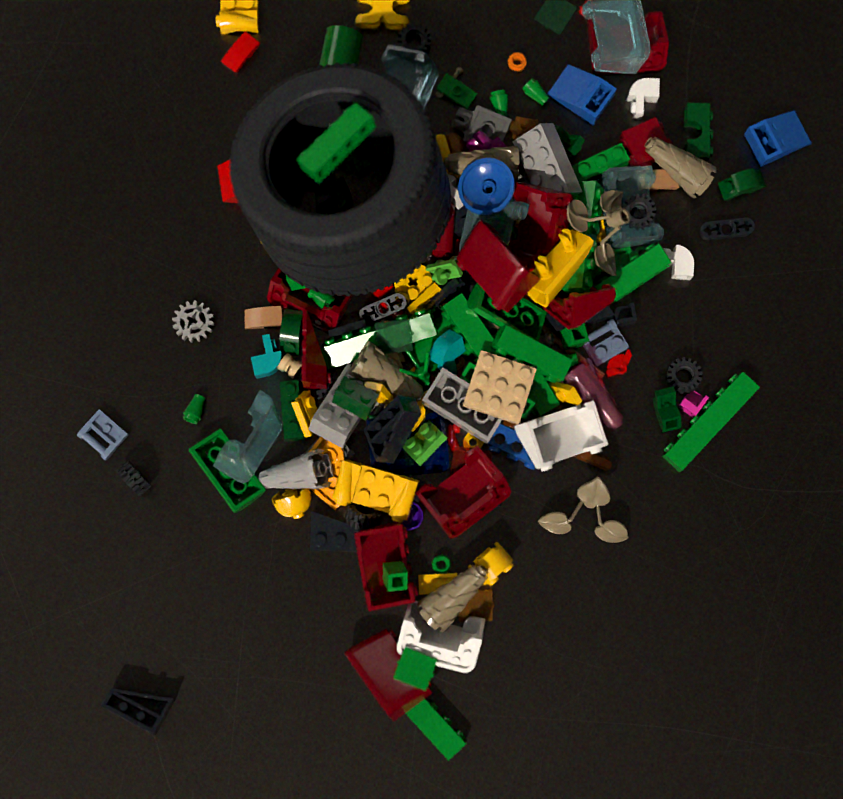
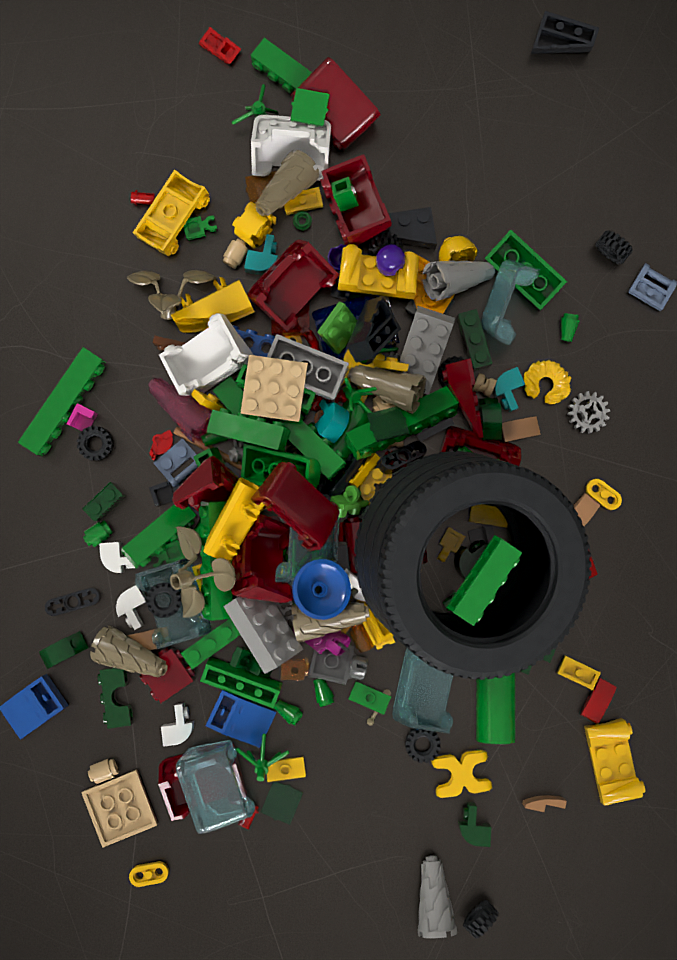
camera: 170 degrees right, 5 degrees up
yellow plate [291,390,317,437] -> none
dark green brick [332,376,379,421] -> none
orange plate [508,53,527,71] -> none
dark green brick [653,386,681,433] -> none
none -> tan plate [81,769,158,848]
none -> dark green brick [82,482,126,522]
none -> green brick [83,520,113,547]
none -> tan brick [88,759,119,784]
none -> white brick [116,584,146,630]
none -> red pin [131,190,155,206]
none -> yellow piece [133,170,210,256]
none -> yellow piece [171,277,255,333]
none -> green plate [183,216,218,240]
none -> red slope [199,27,241,65]
none -> green brick [200,656,282,708]
none -> tan brick [223,239,248,269]
none -> green plant [232,84,278,124]
none -> green plant [236,733,289,781]
none -> teal brick [244,234,278,275]
none -> yellow plate [267,756,306,782]
none -> dark purple hair [376,244,406,276]
none -> yellow piece [524,360,571,404]
none -> yellow plate [556,655,601,690]
none -> medium nougat slope [574,492,600,527]
none -> yellow plate [586,479,622,510]

